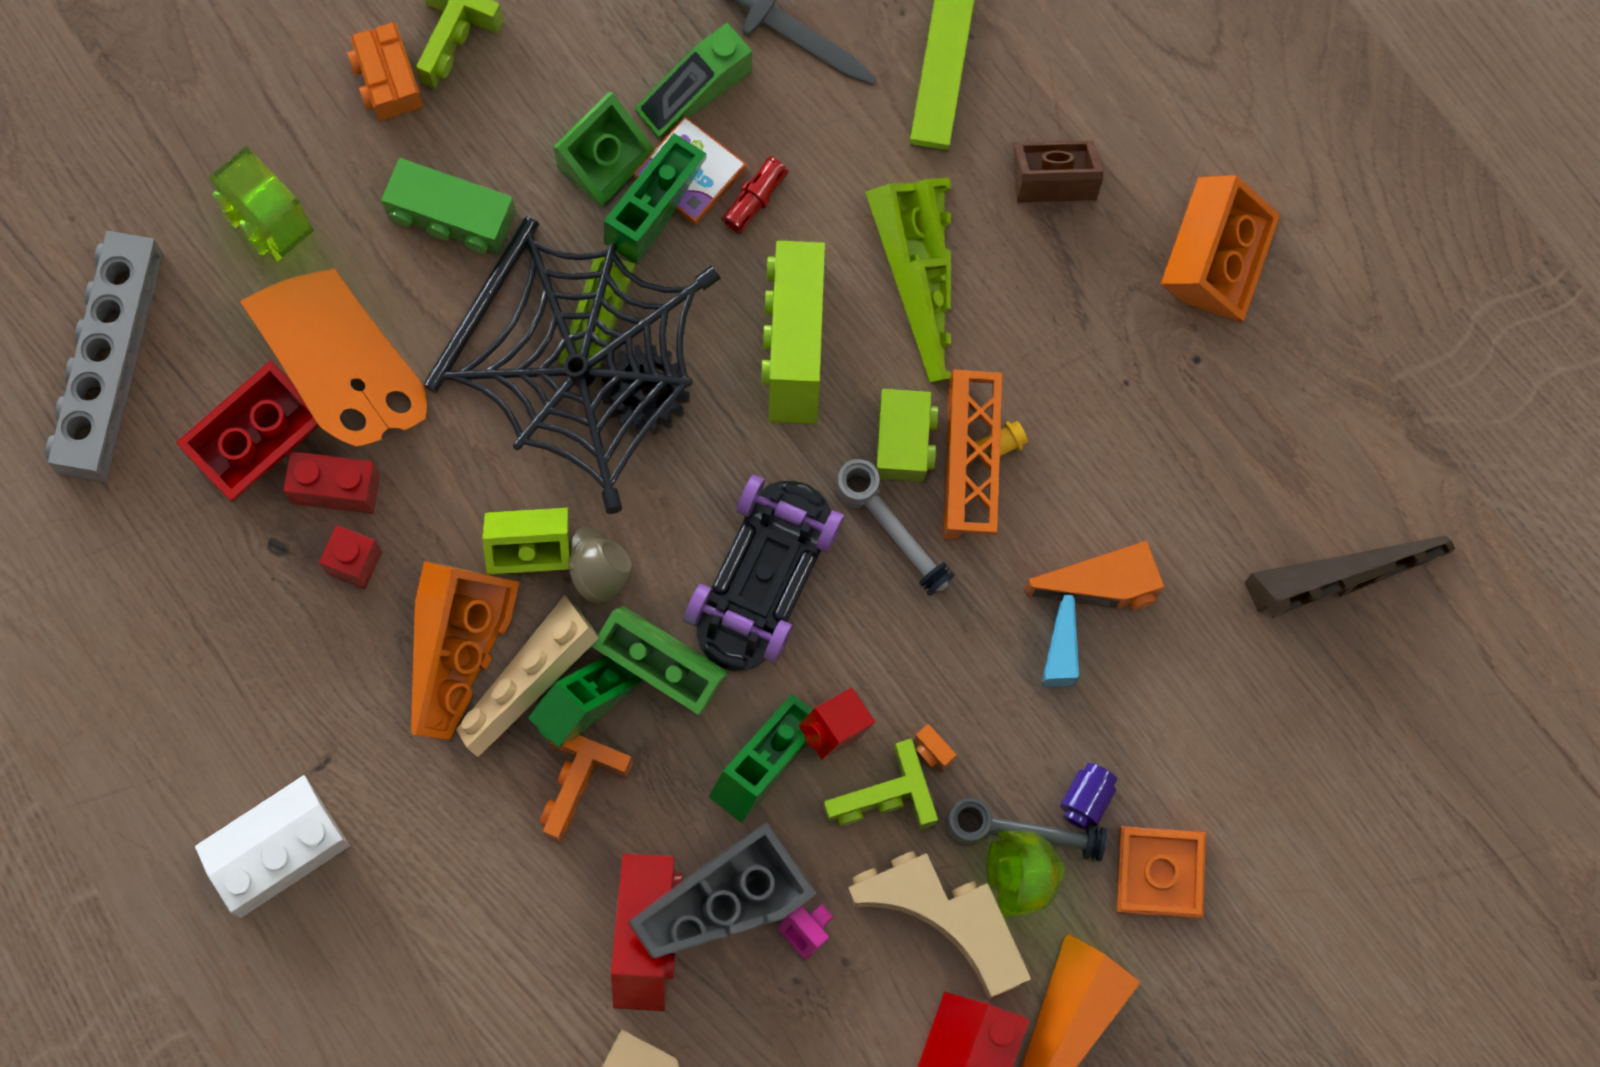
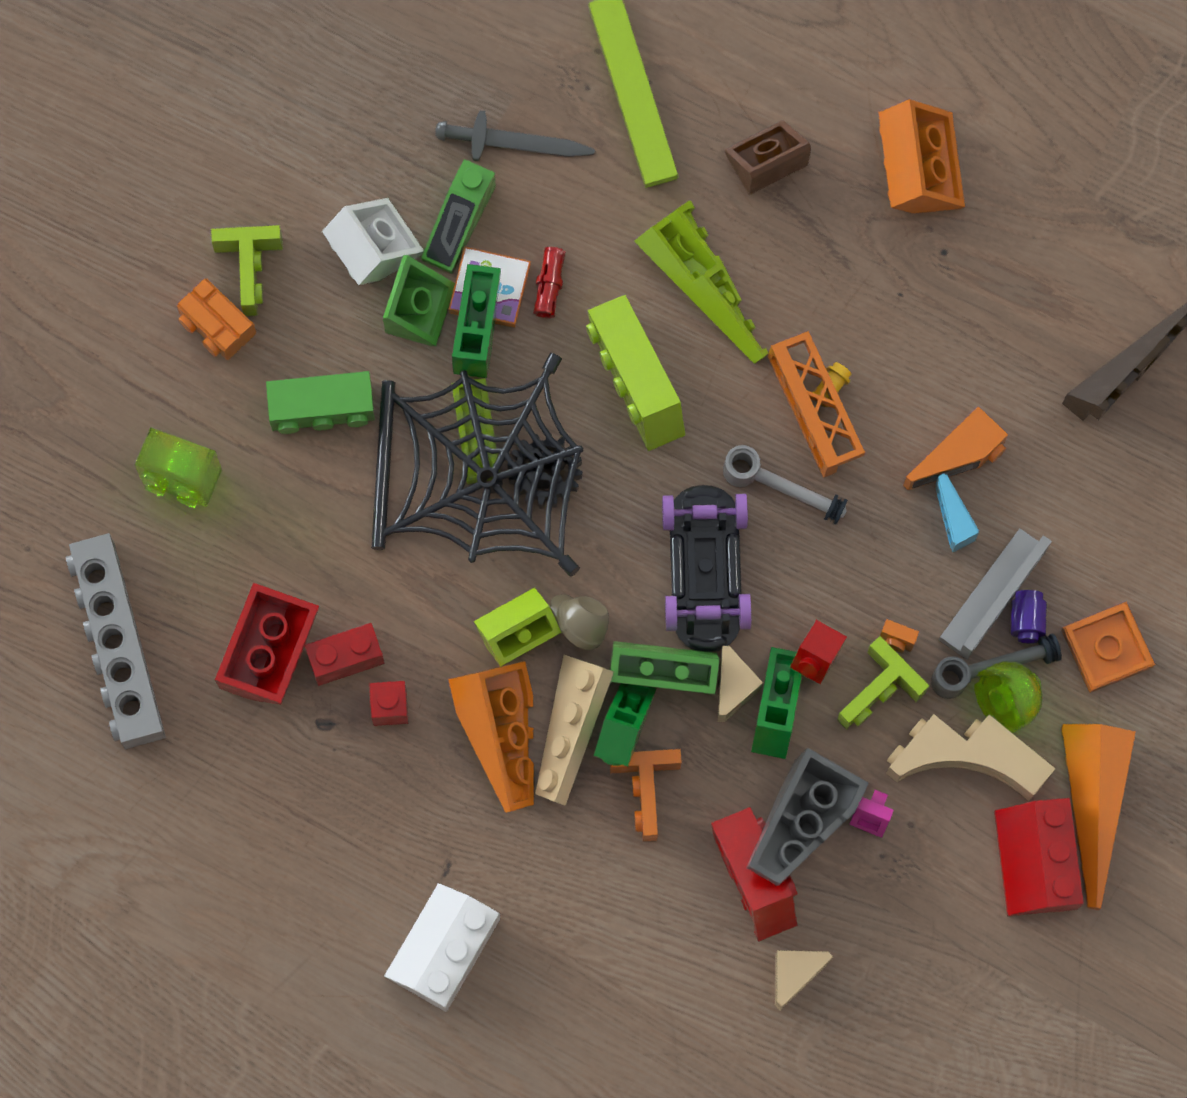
camera: 25 degrees left, 0 degrees up
orange piece [239,268,427,447] -> none
lime brick [876,389,938,482] -> none
none -> white slope [322,198,424,285]
none -> tan slope [718,646,763,722]
none -> light grey fence [939,528,1052,660]

